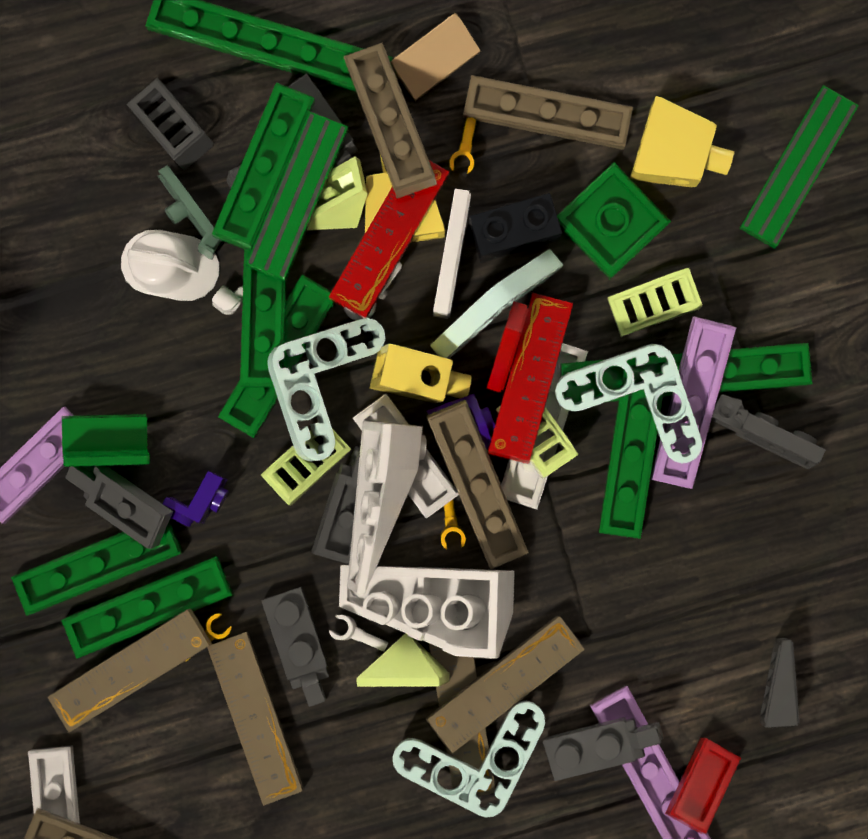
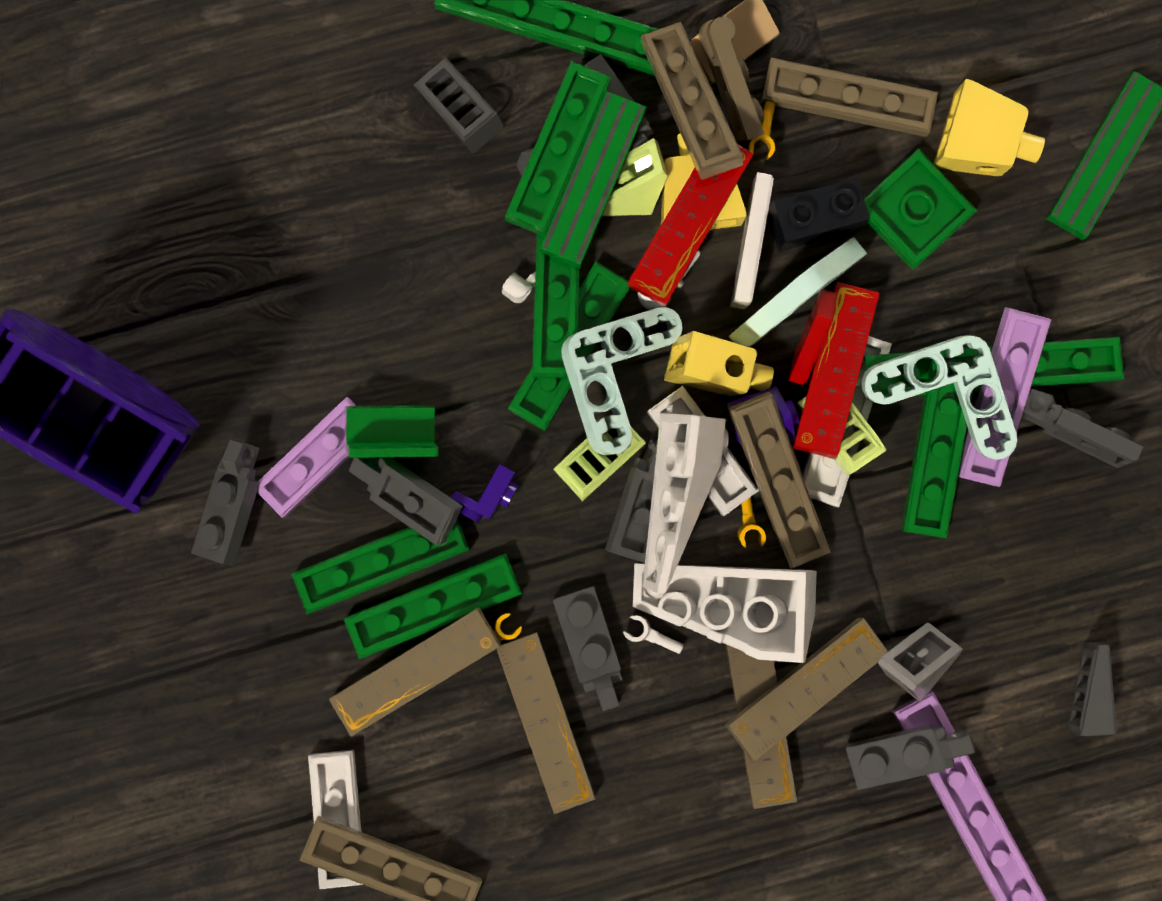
camera: 10 degrees left, 0 degrees up
white piece [121,230,219,301] -> none
sand green piece [158,165,222,260] -> none
yellowish green slope [357,633,450,687] -> none
light aqua beam [393,700,545,817] -> none
yellowish green slope [607,268,702,337] -> none
red tile [665,738,741,834] -> none
none -> dark tan plate [699,16,764,141]
none -> light grey slope [878,622,963,702]

